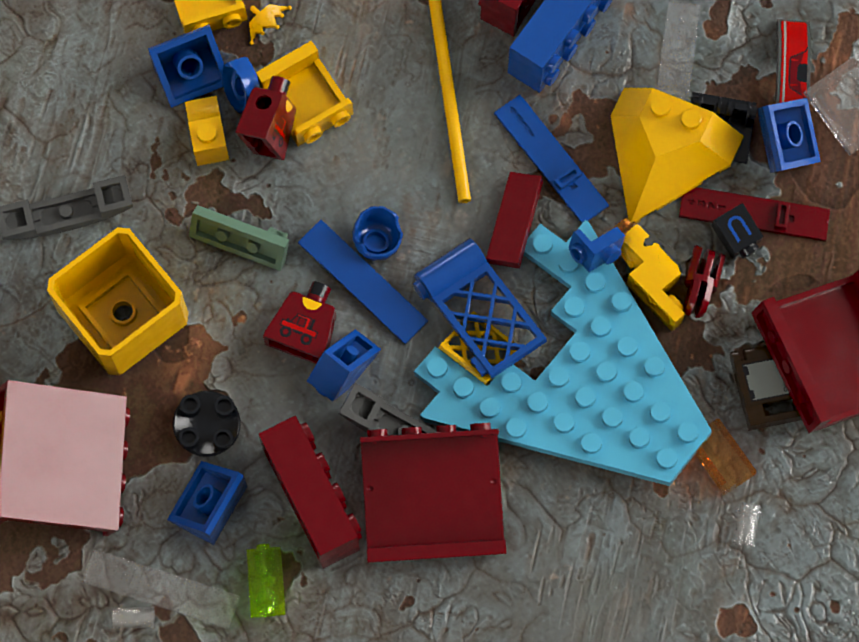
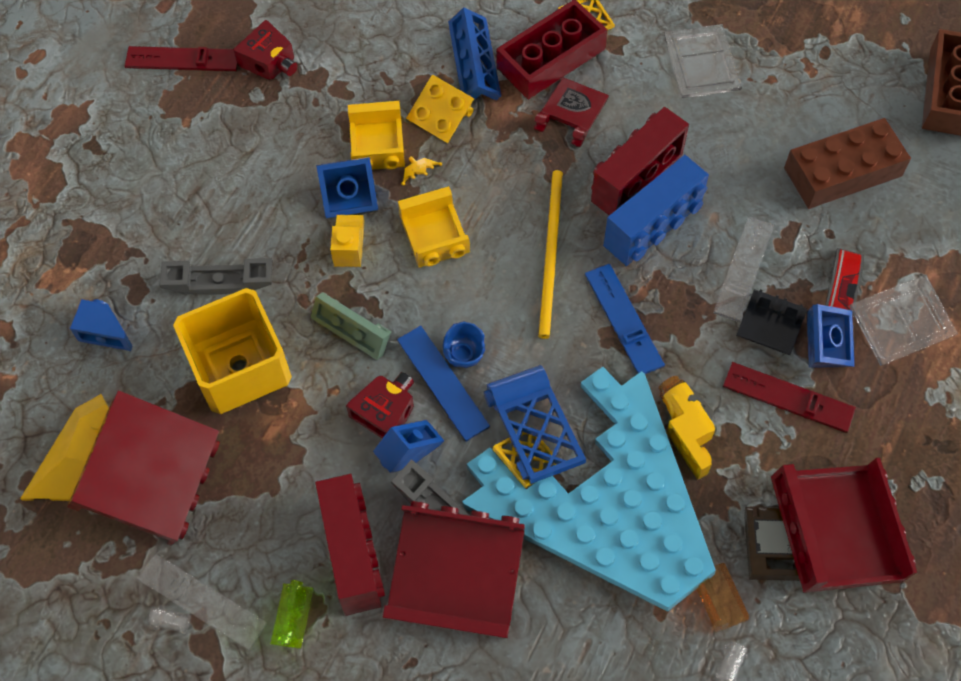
camera: 15 degrees right, 10 degrees down
blue slope [167,461,247,545] -> none
black dish [173,391,241,457] -> none
blue hat [221,57,260,113] -> none
dark red torso [235,76,296,160] -> none
dark red tile [486,172,543,269] -> none
blue bracket [569,227,625,272] -> none
yellow wedge [611,88,744,227] -> none
dark red arm [683,245,726,318] -> none
black brick [711,203,764,259] -> none

